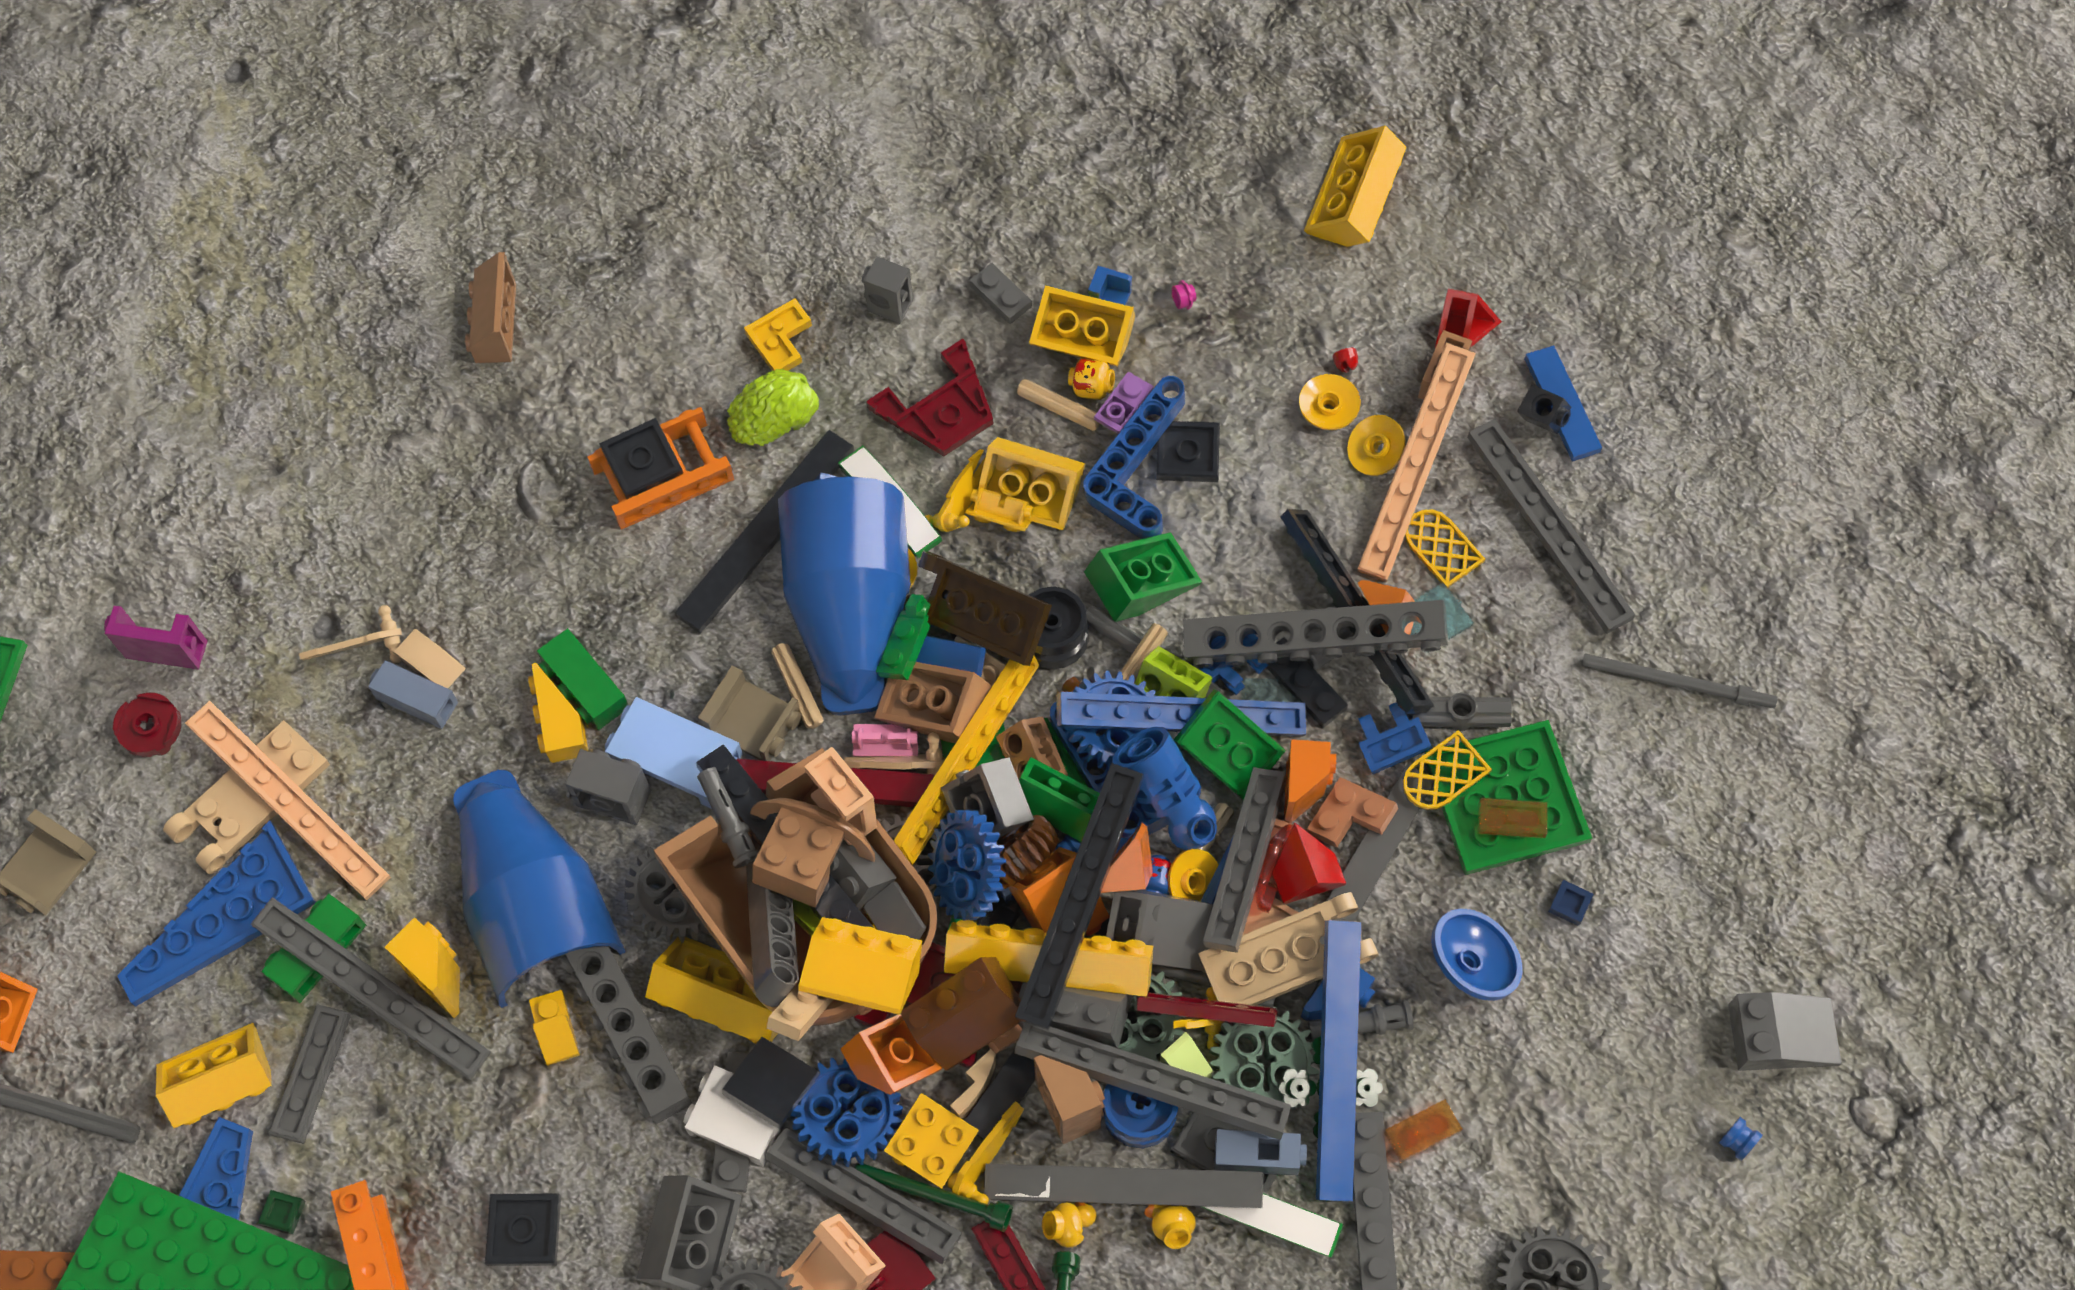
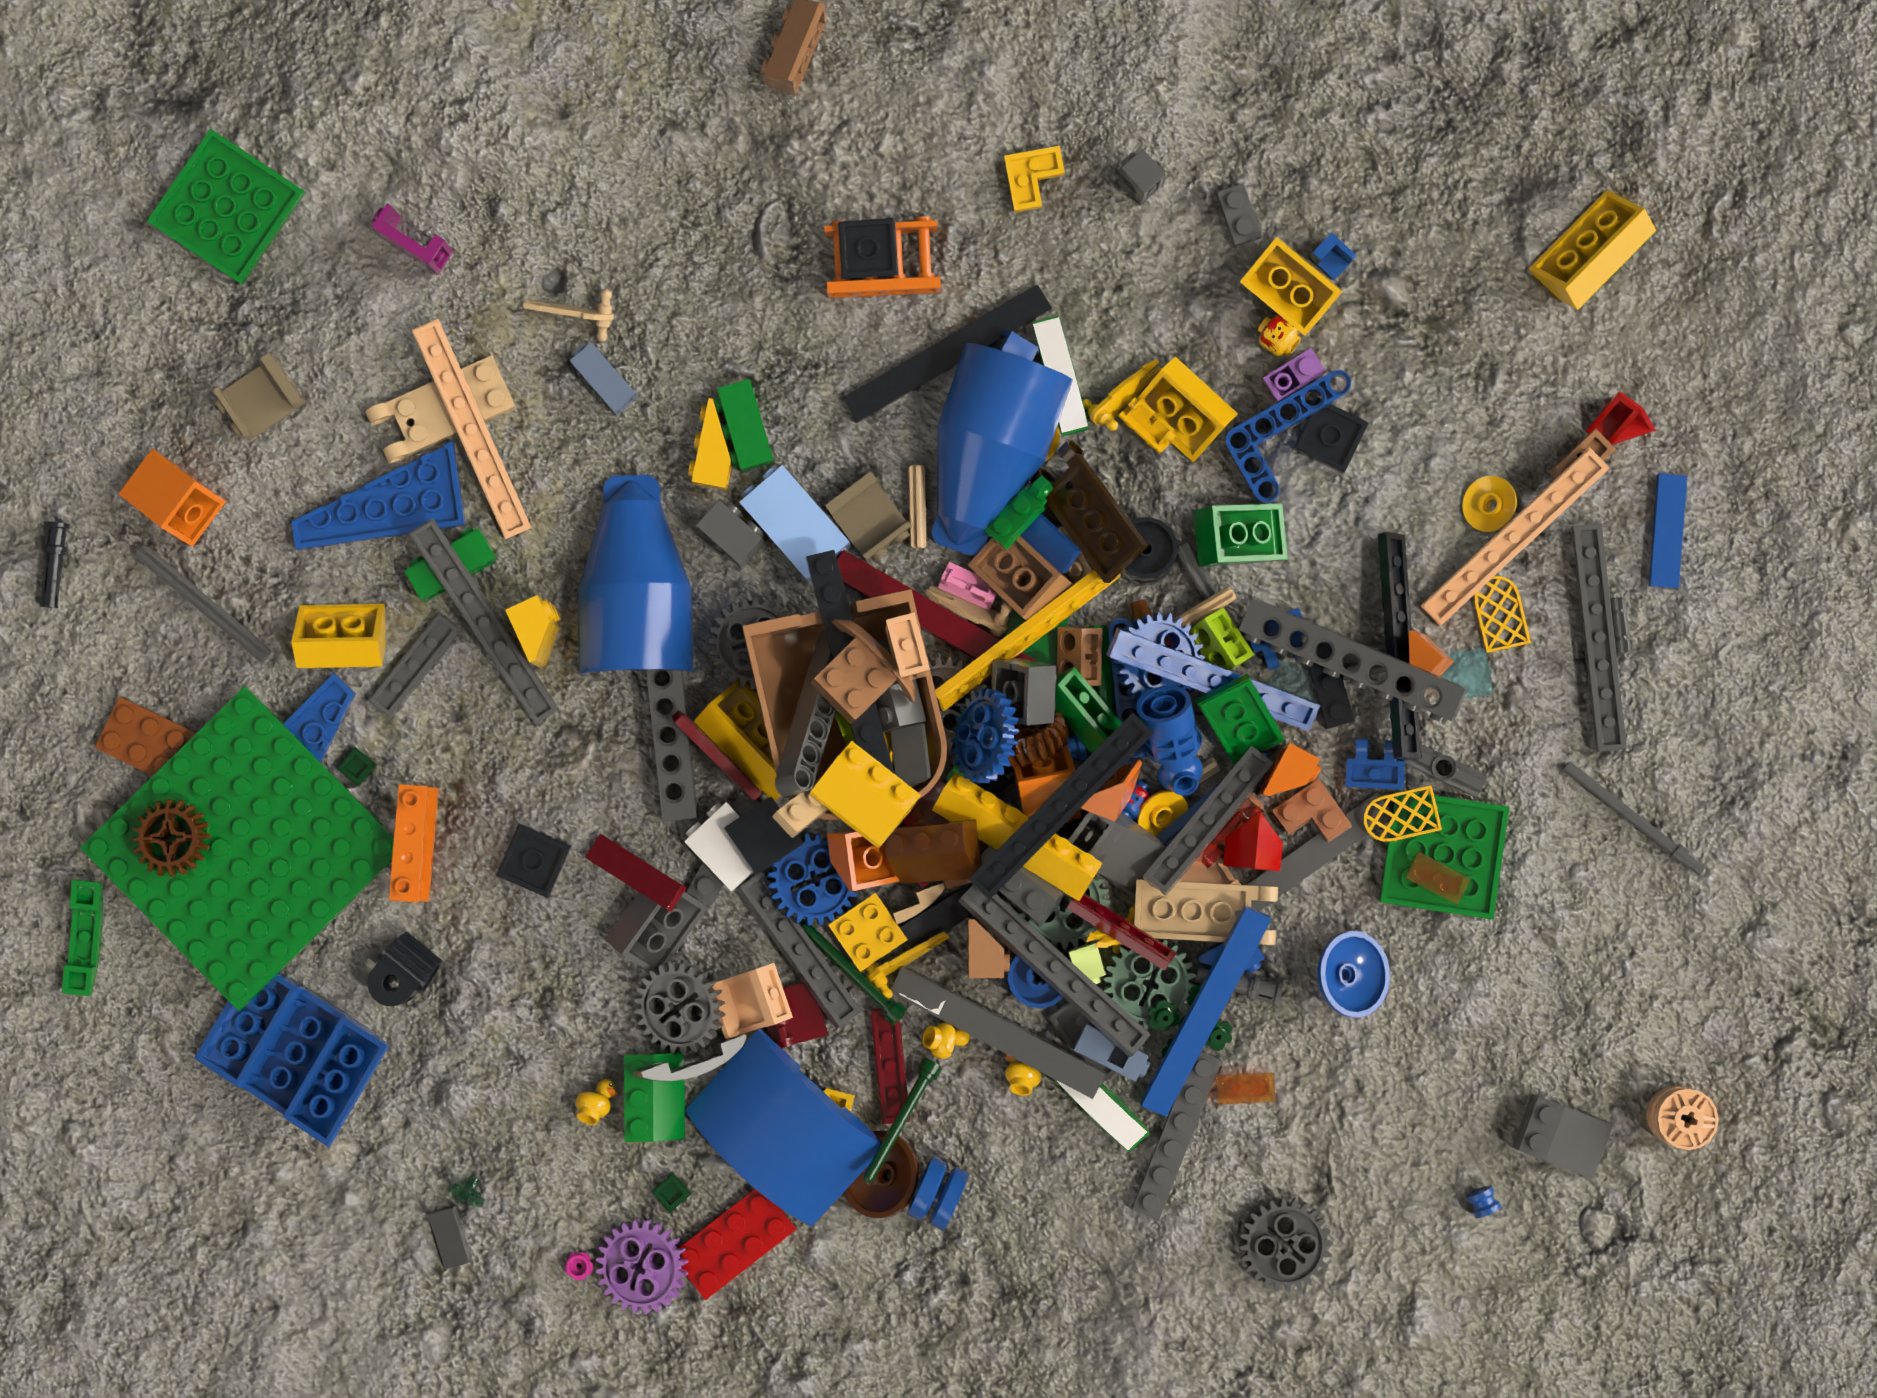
camera: 20 degrees right, 20 degrees up
dark red plate [113,692,181,757] -> none
tan slope [393,629,466,688] -> none
yellow slope [529,990,580,1066] -> none
dark grey pin [697,767,760,869] -> none
lime hair [727,369,819,446] -> none
dark red wing [866,338,994,457] -> none
tan axle [1017,379,1100,431] -> none
dark pink plate [1171,280,1197,310] -> none
yellow dish [1299,374,1361,430] -> none
red hinge [1332,347,1358,373] -> none
black brick [1517,384,1572,434] -> none
dark blue tile [1548,880,1594,926] -> none
none -> dark red tile [585,834,687,912]
none -> dark red tile [672,710,761,801]
none -> dark grey axle [1610,597,1631,653]
none -> light nougat wheel [1646,1085,1719,1150]

